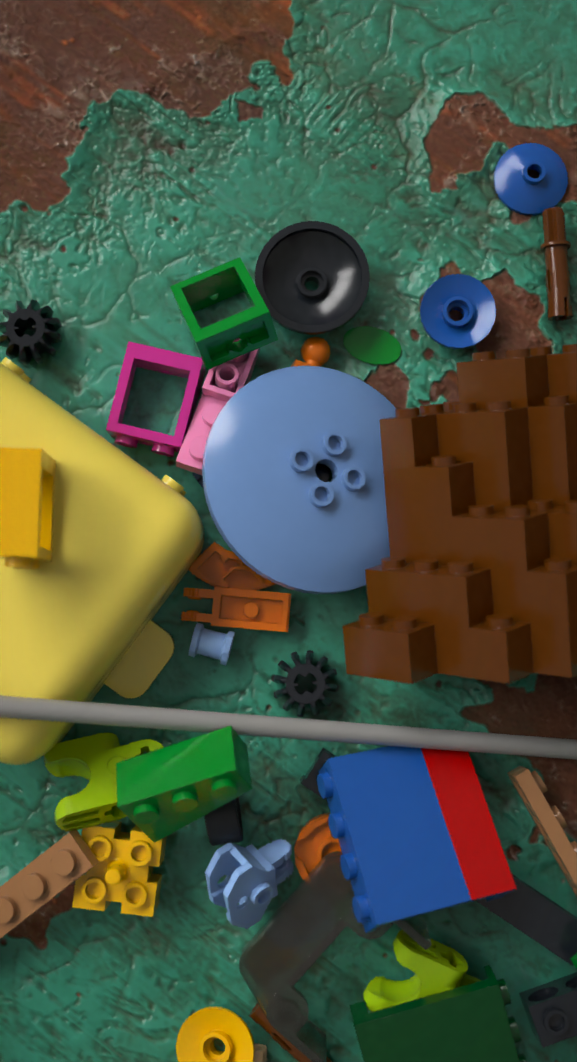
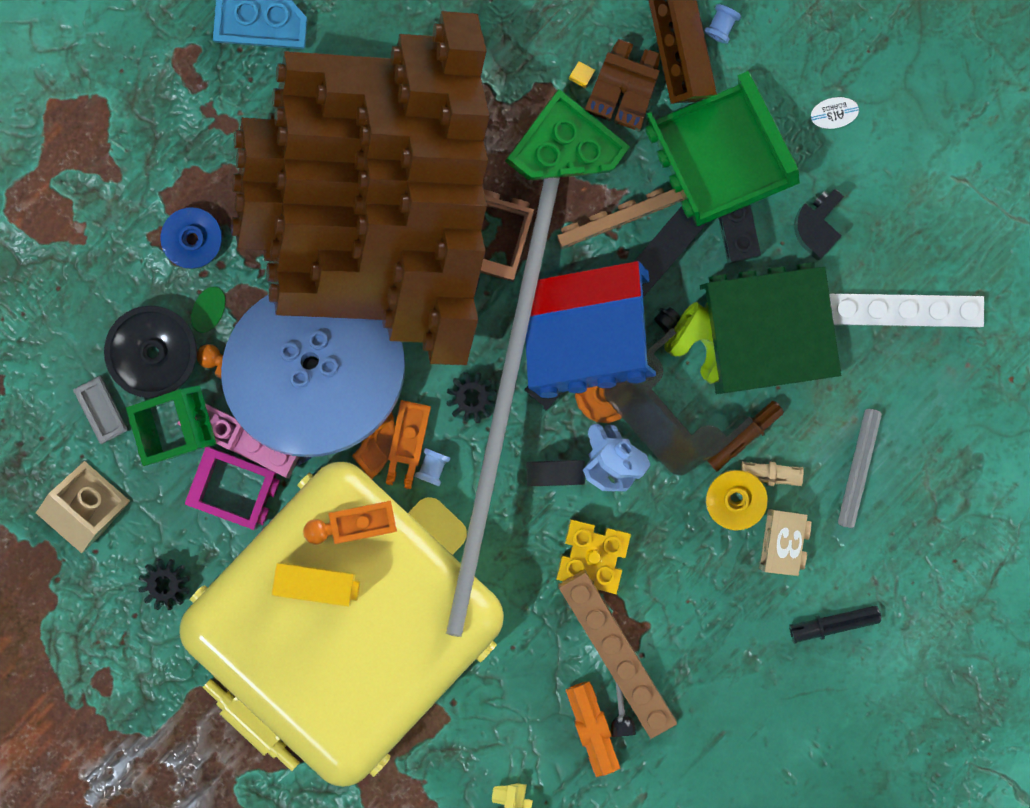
camera: 80 degrees left, 5 degrees up
lime piece [44,732,164,831] -> none
green wedge [116,726,252,843] -> none
blue dish [493,143,568,216] -> none
reddish brown axle [540,207,573,321] -> none
none -> tan slope [36,461,130,553]
none -> light grey tile [73,376,129,444]
none -> orange plate [303,501,397,545]
none -> nougat window [480,190,534,282]
none -> black plate [654,307,681,335]

